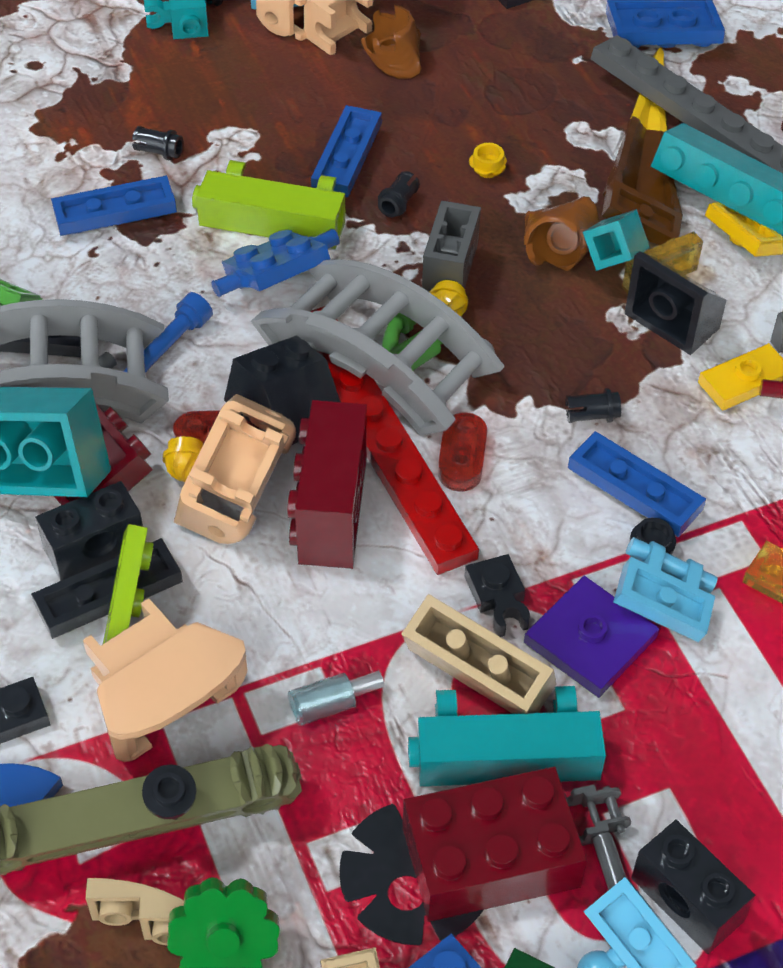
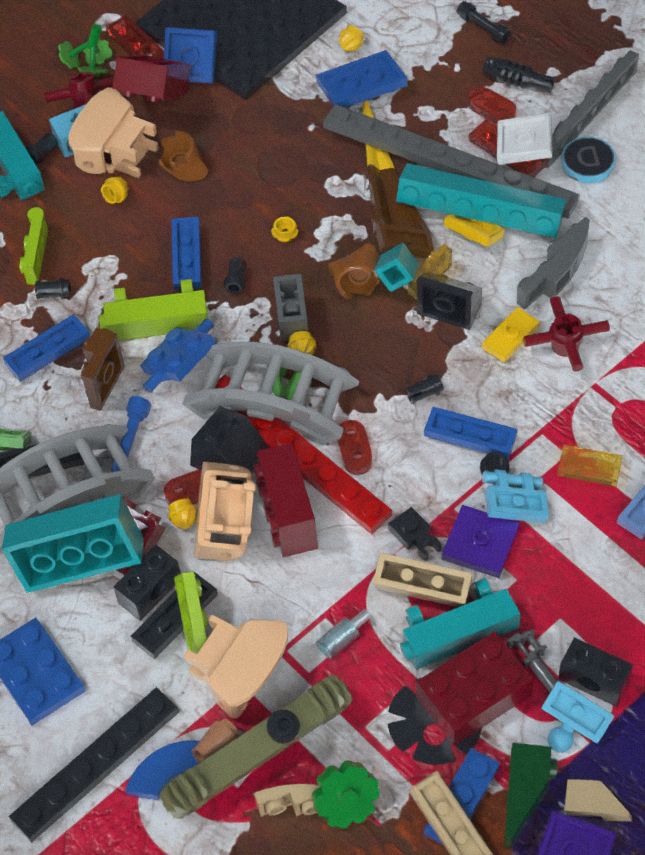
camera: 15 degrees left, 5 degrees up
none -> lime plate [19,207,48,285]
none -> reddish brown plate [81,328,125,411]
none -> yellow plate [101,177,129,204]
none -> nougat cone [192,719,240,763]

